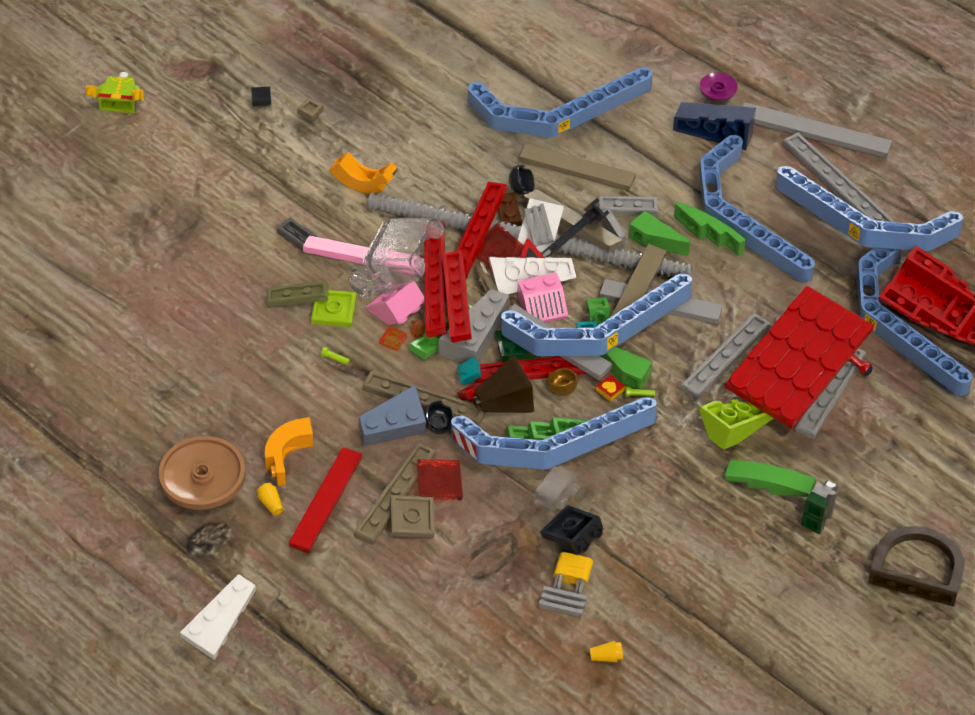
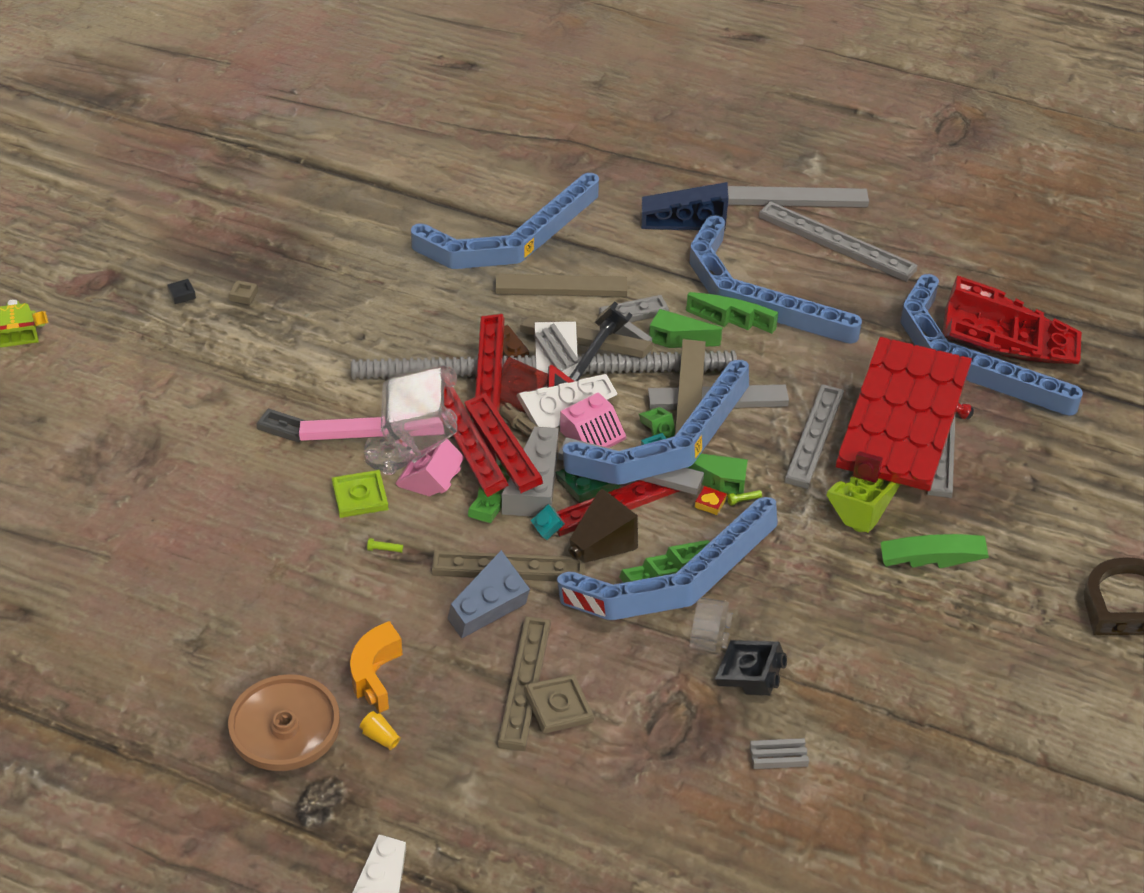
camera: 20 degrees left, 5 degrees down
olive tile [267,281,329,308] -> none
red tile [289,447,362,553] -> none
light orange arch [329,152,397,194] -> none
tile [379,326,407,351] -> none
clear orange plate [409,319,425,338] -> none
clear red tile [416,459,463,500] -> none
black hair [424,400,455,435] -> none
red plate [457,383,482,402] -> none
black hair [508,165,535,195] -> none
pearl gold hair [545,368,578,396] -> none
yellow piece [553,552,593,594] -> none
yellow cone [590,641,623,663] -> none
magenta dish [700,72,738,101] -> none
medium blue beam [776,166,963,251] -> none
dark green hips [801,480,838,534] -> none
none -> dark red plate [853,451,883,483]

